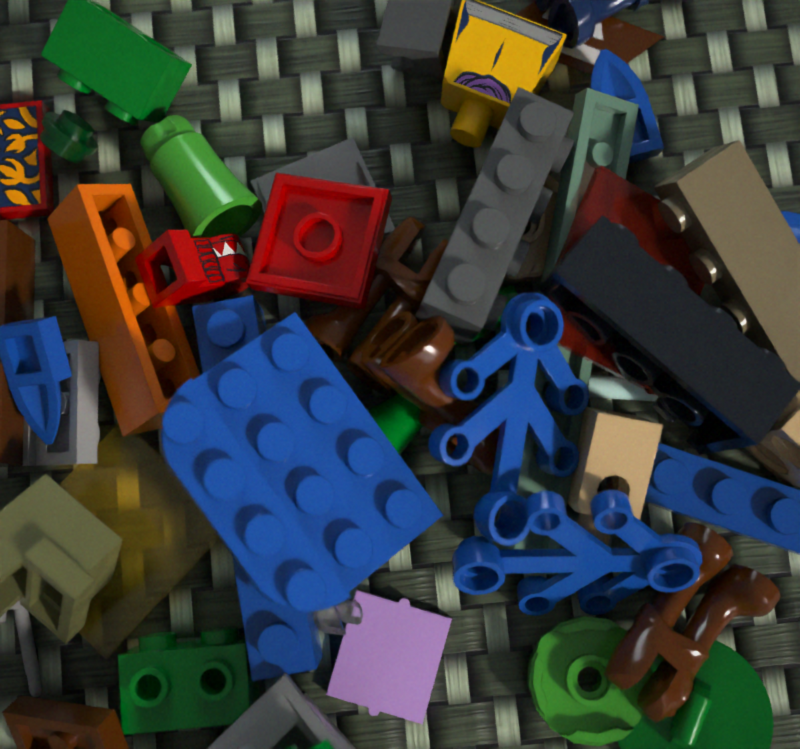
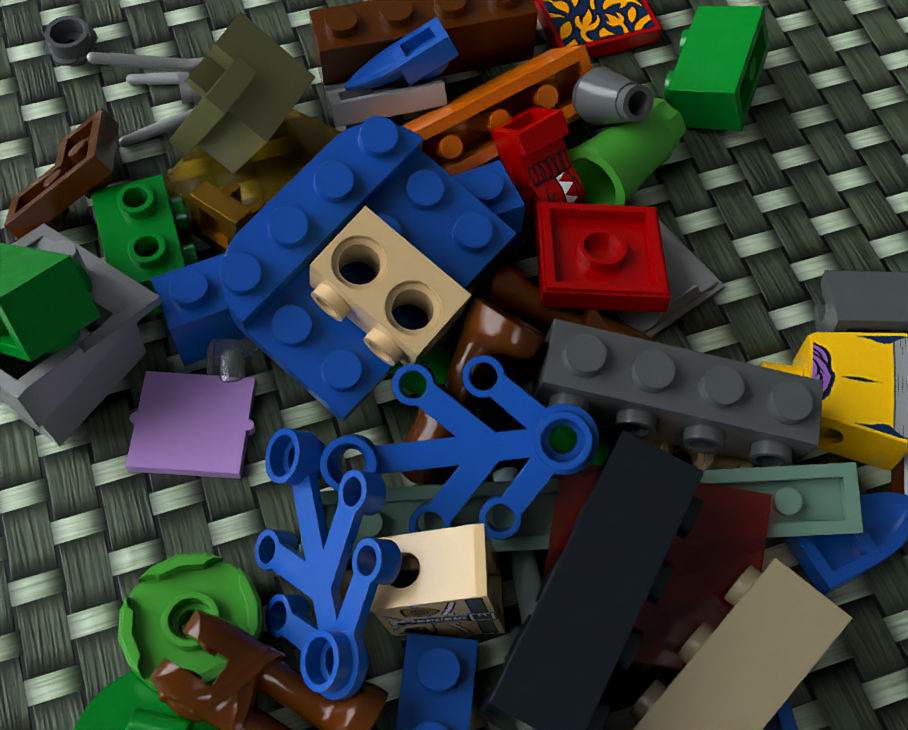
camera: 75 degrees right, 20 degrees down
dark green plate [39,110,99,163] -> none
none -> pearl gold tile [189,181,264,254]
none -> tan brick [310,206,471,366]
none -> dark grey cone [572,67,653,126]

